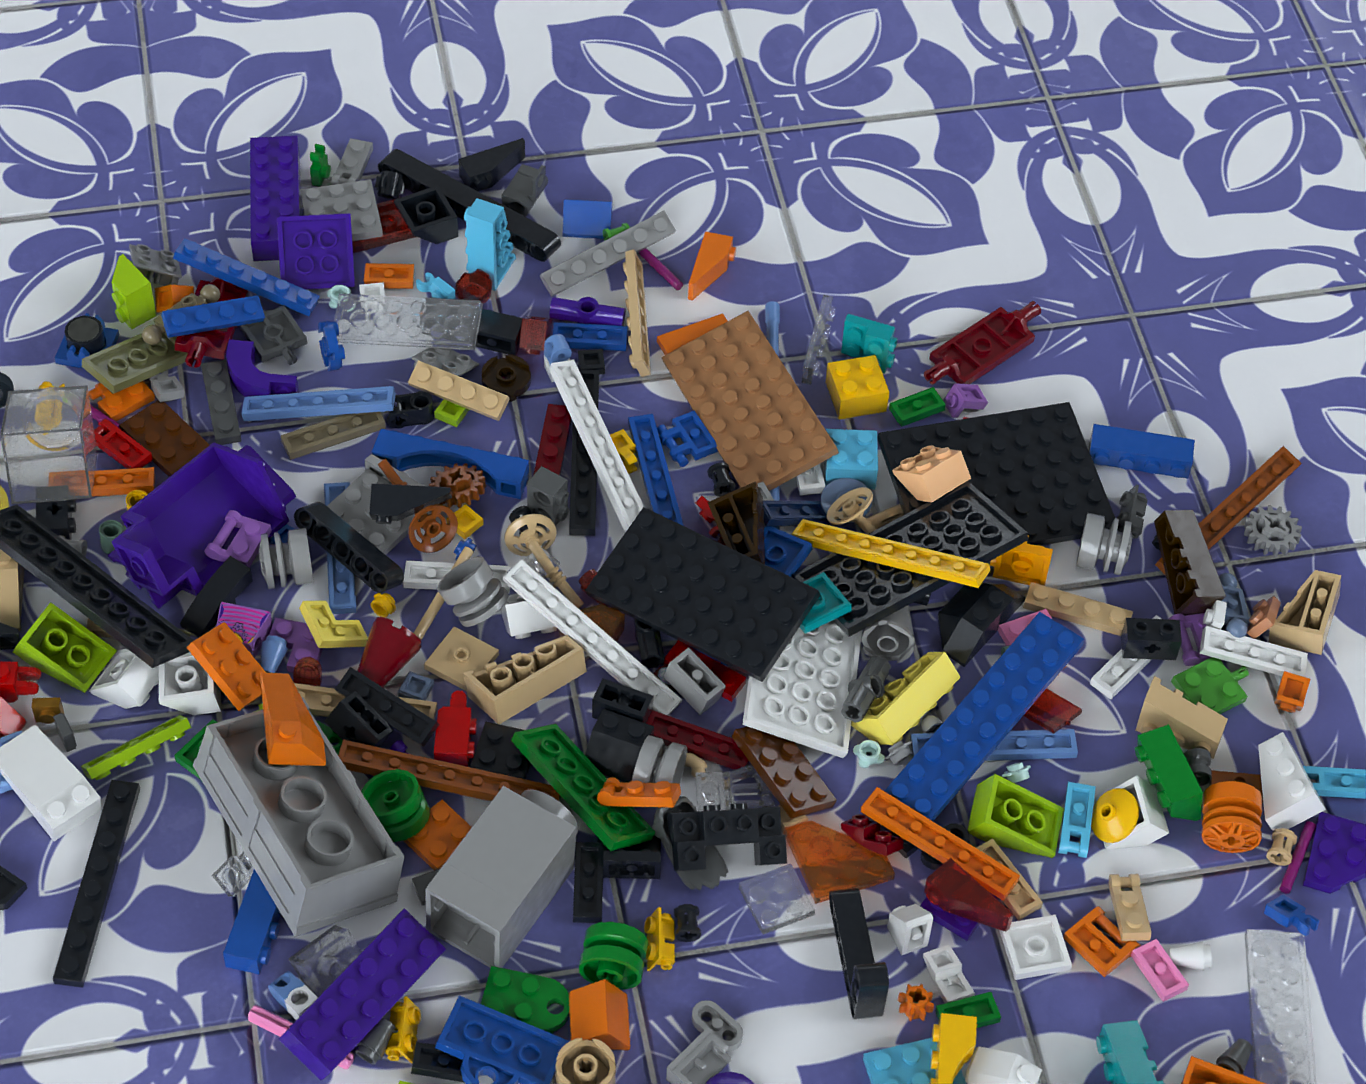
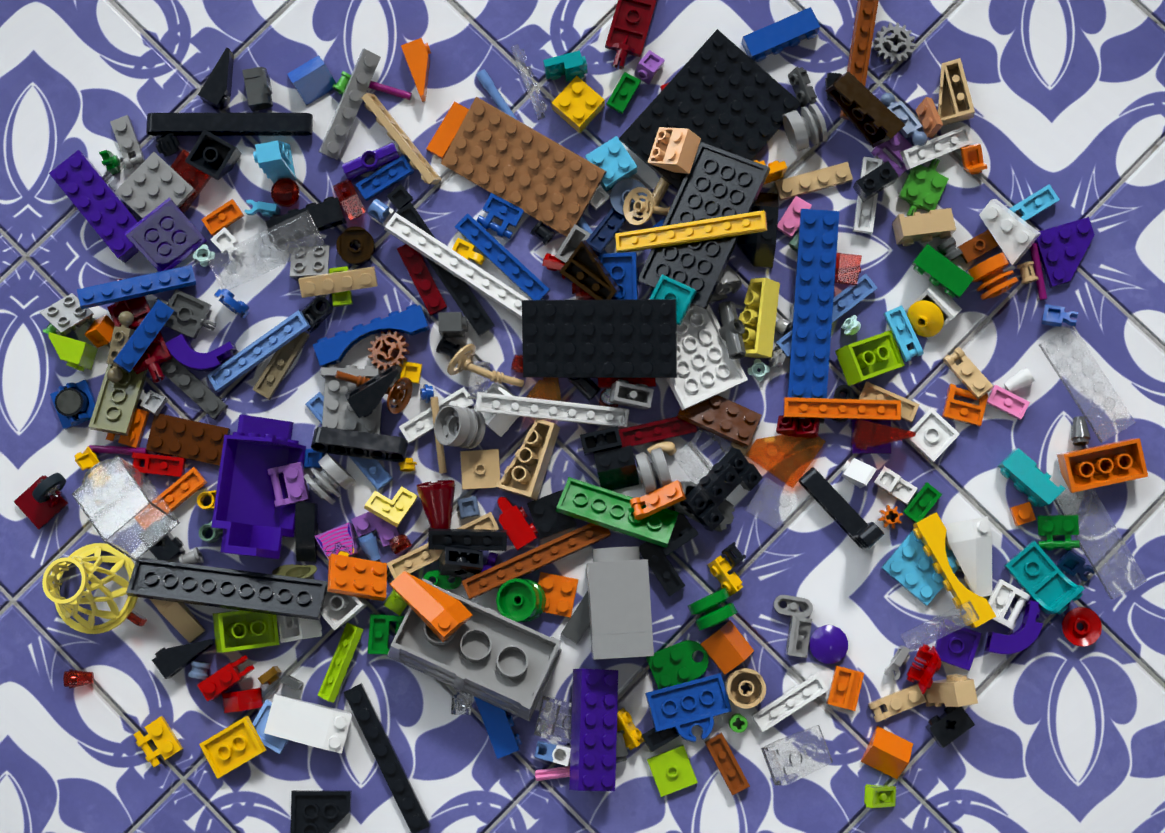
camera: 25 degrees left, 30 degrees up
white plate [1203,600,1227,630] -> none

